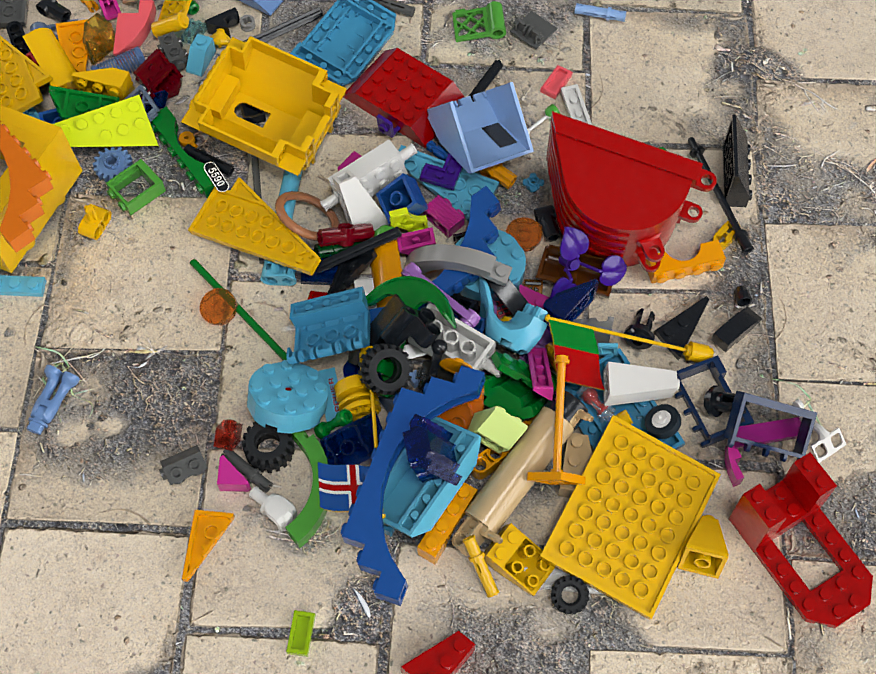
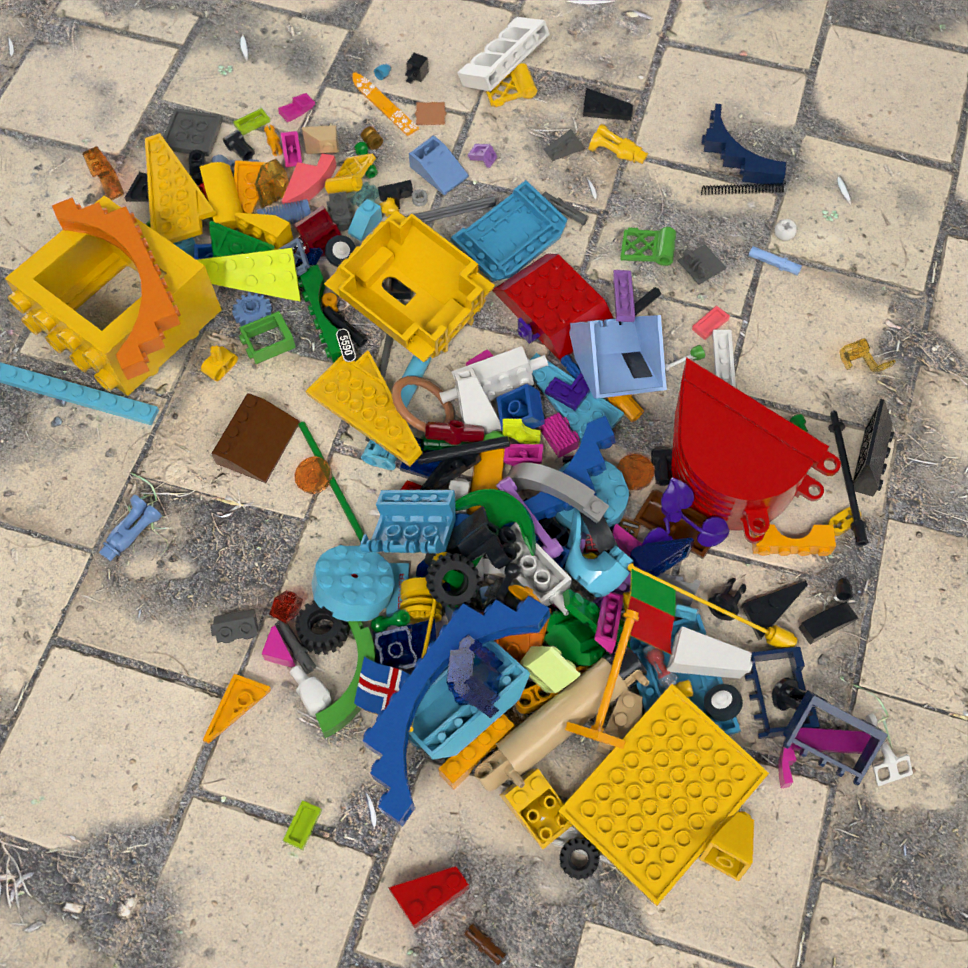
camera: 15 degrees right, 0 degrees up
yellow pin [462,535,499,598] -> none
dark azure plate [523,173,544,192] -> none
red bracket [729,452,873,628] -> none
none -> reddish brown slope [211,393,300,483]
none -> black wheel [325,235,356,267]
none -> medium lavender plate [613,270,635,322]
none -> clear yellow piece [839,338,896,373]

